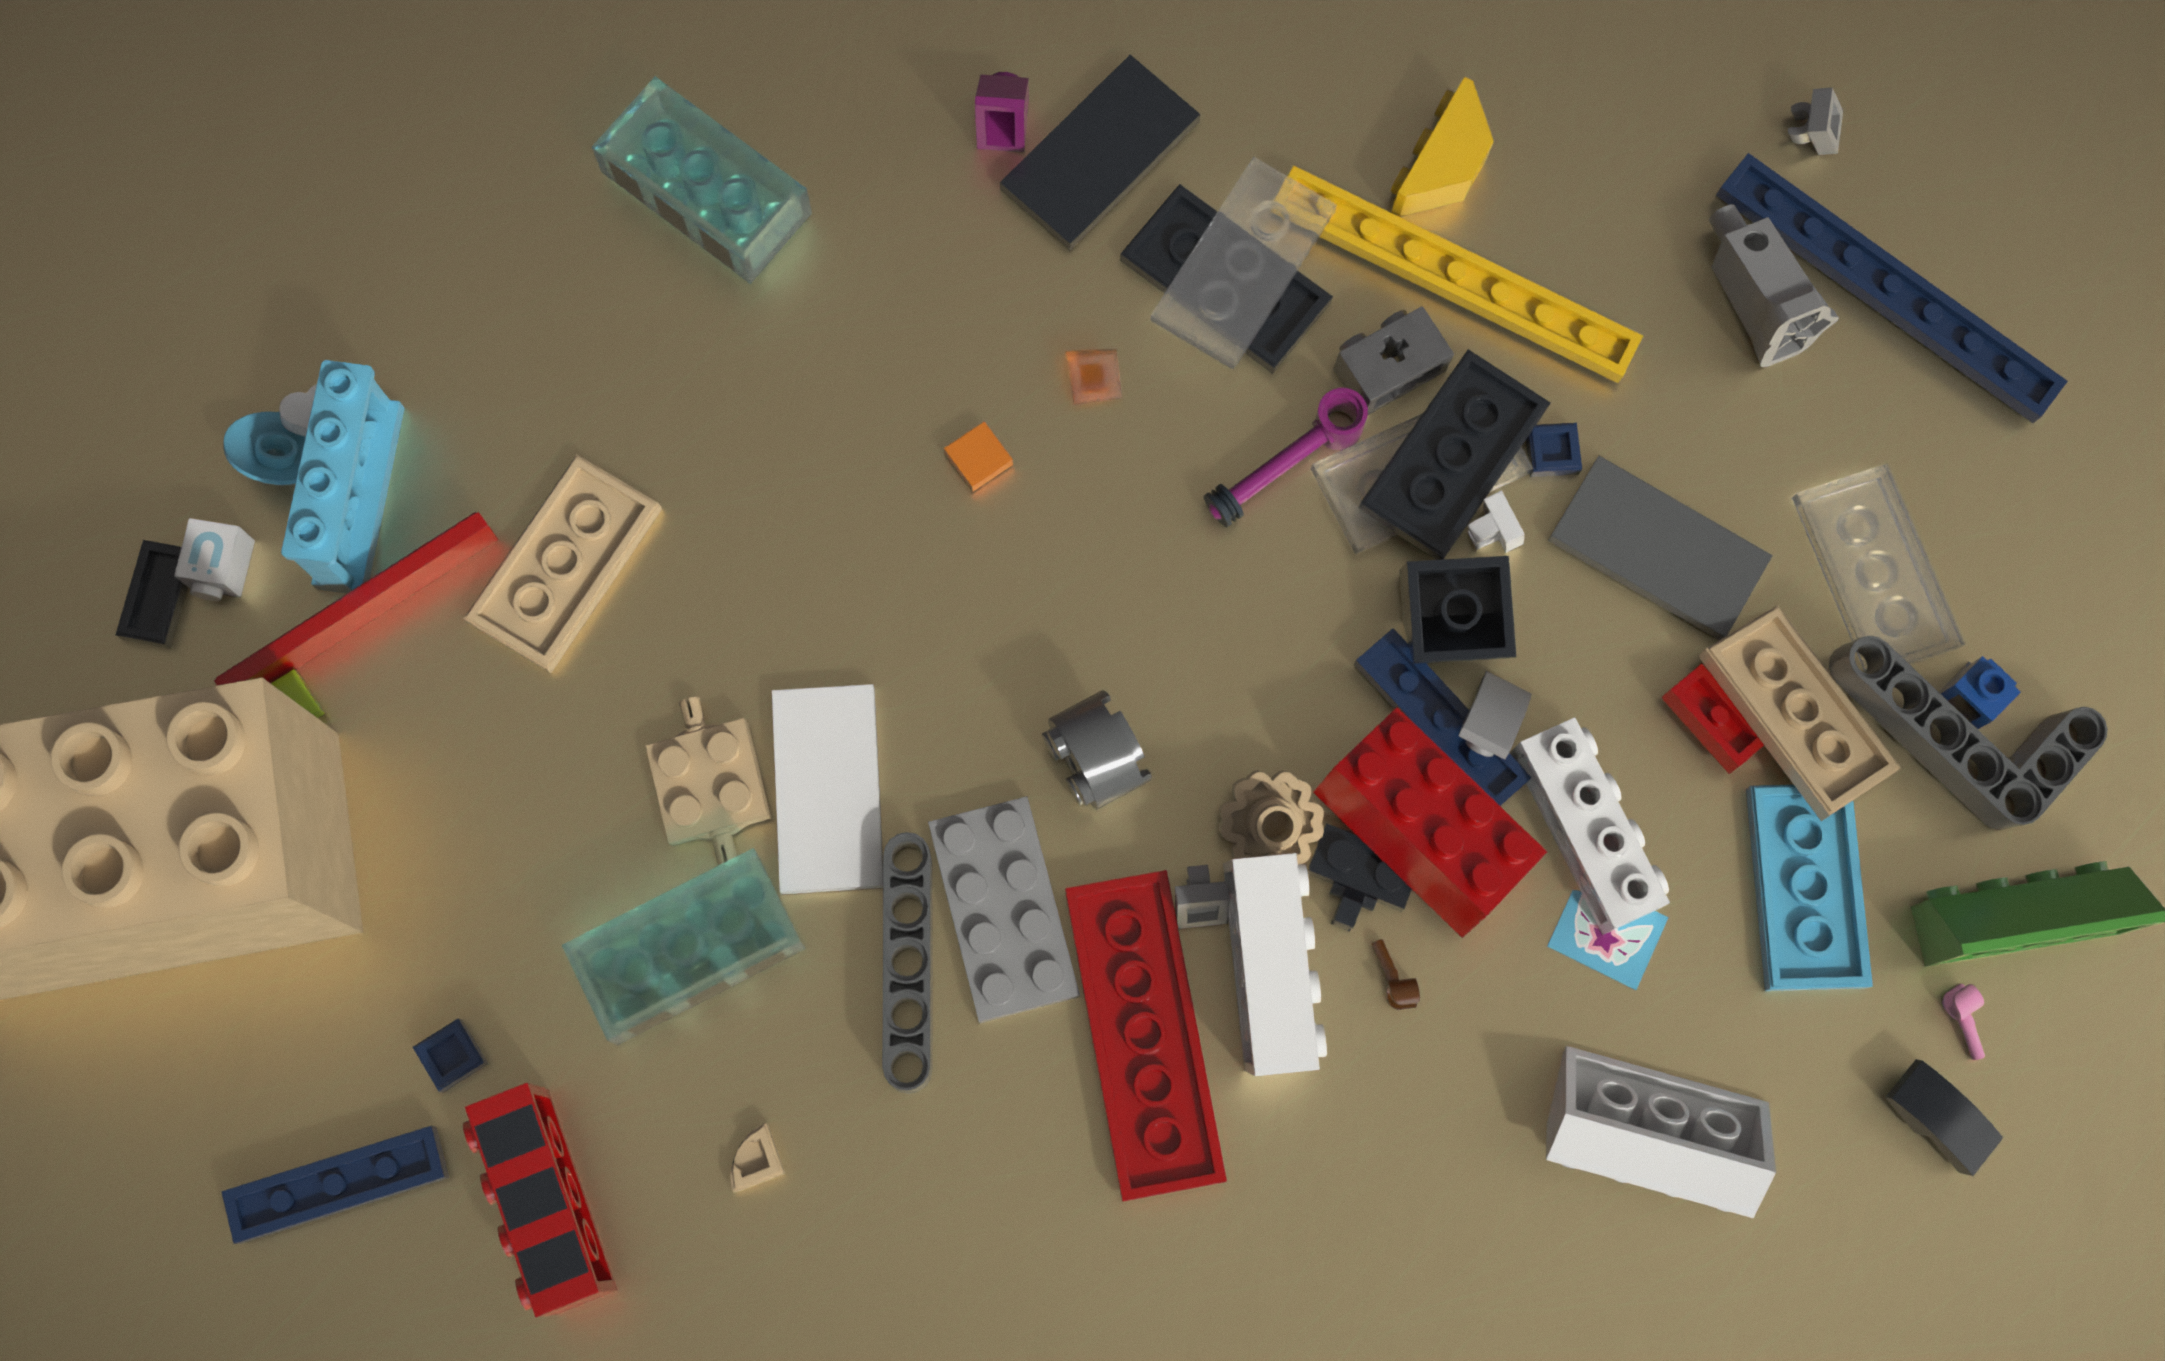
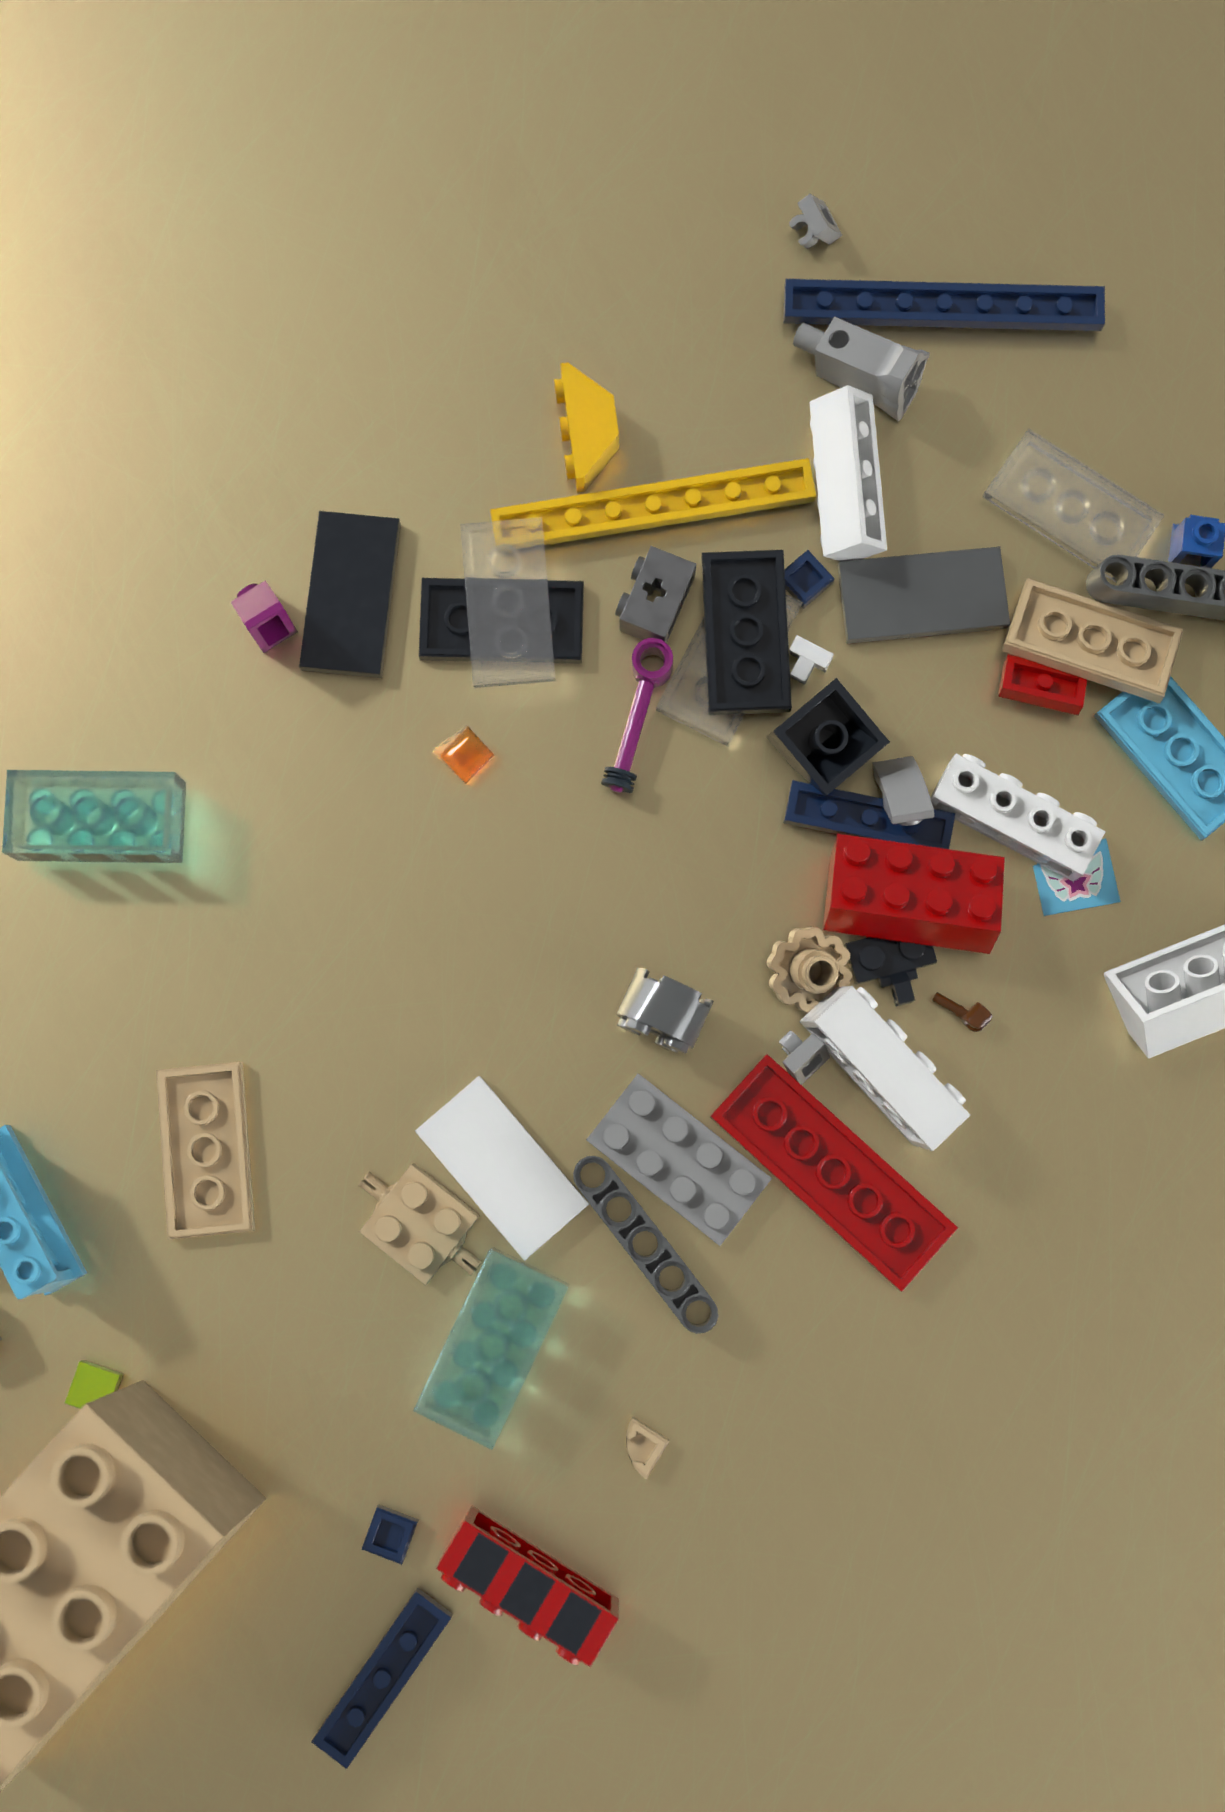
camera: 30 degrees left, 5 degrees up
red tile [214,511,499,686] -> none
orange tile [944,421,1013,492] -> none
none -> white brick [810,385,887,561]

